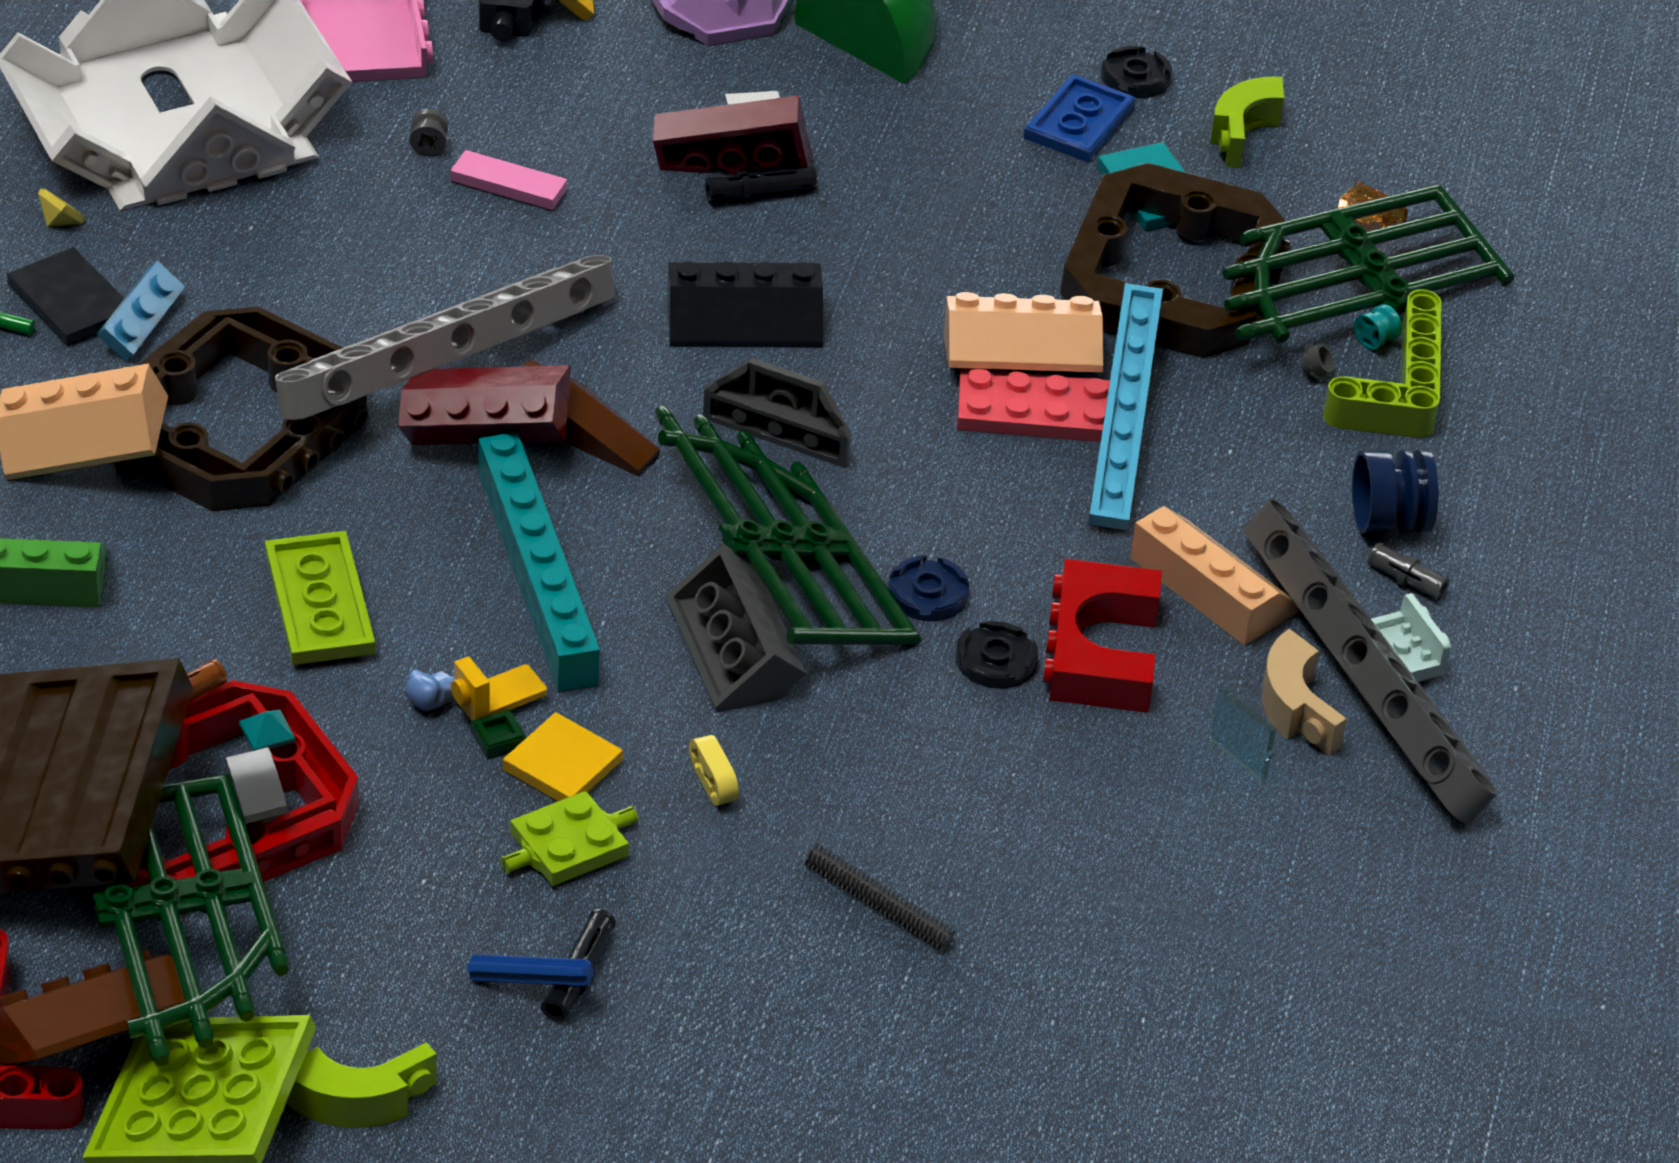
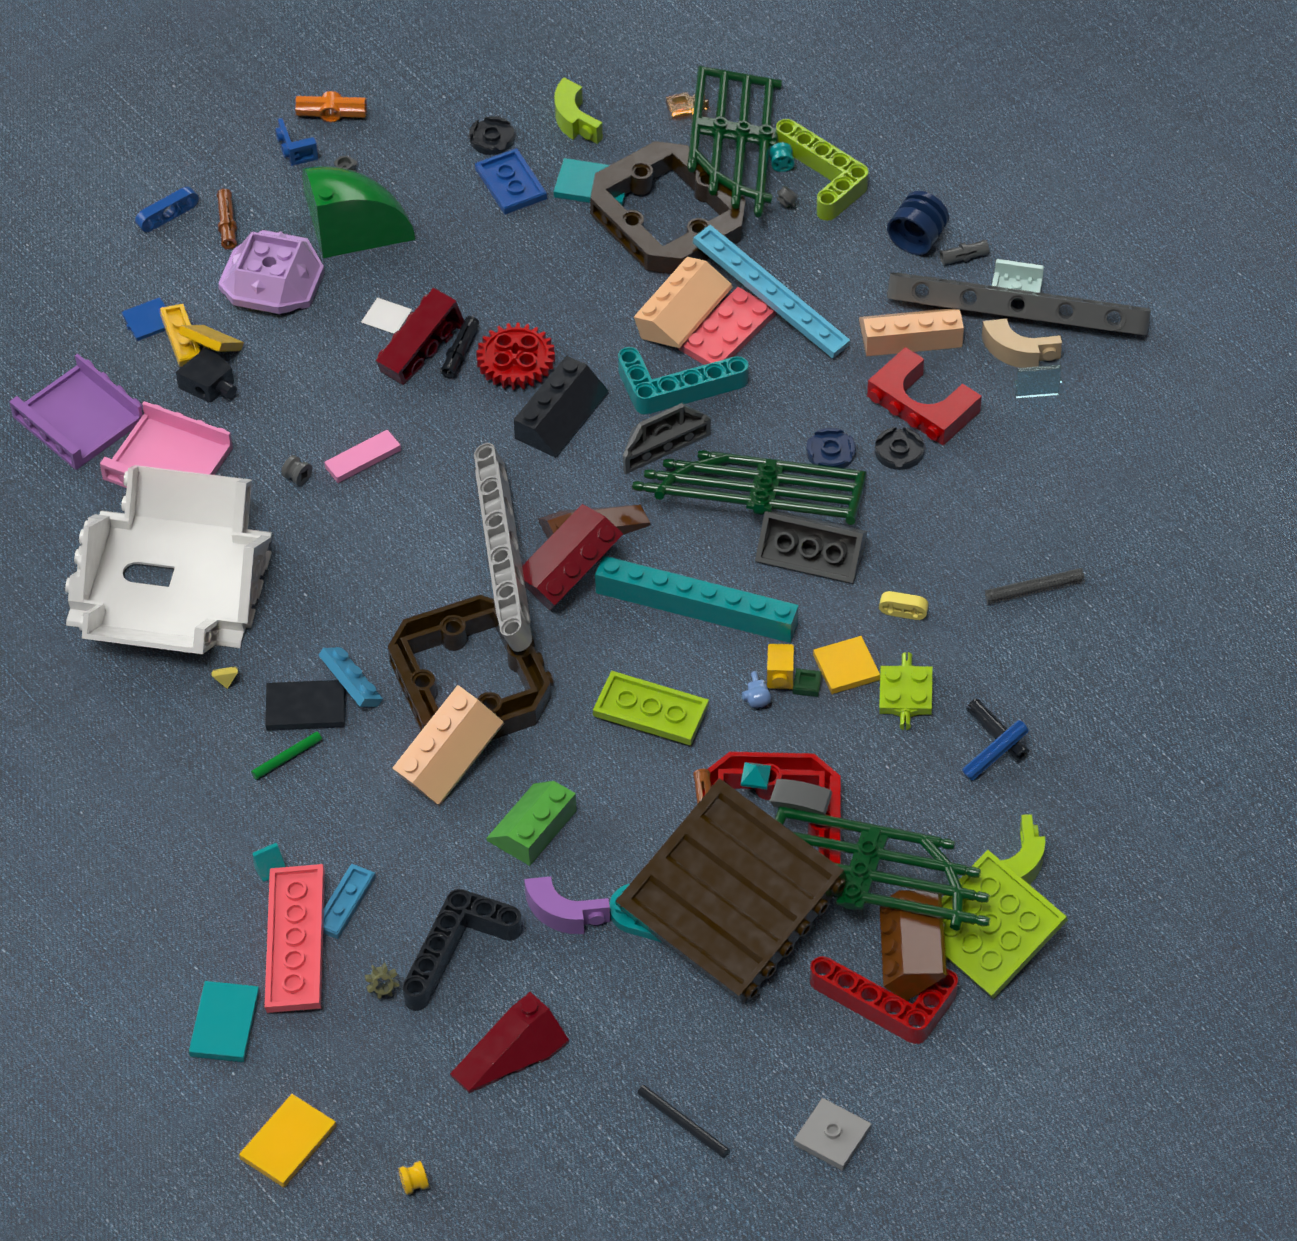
camera: 50 degrees left, 10 degrees up
none -> red gear [476,323,555,390]
none -> teal beam [618,347,749,415]

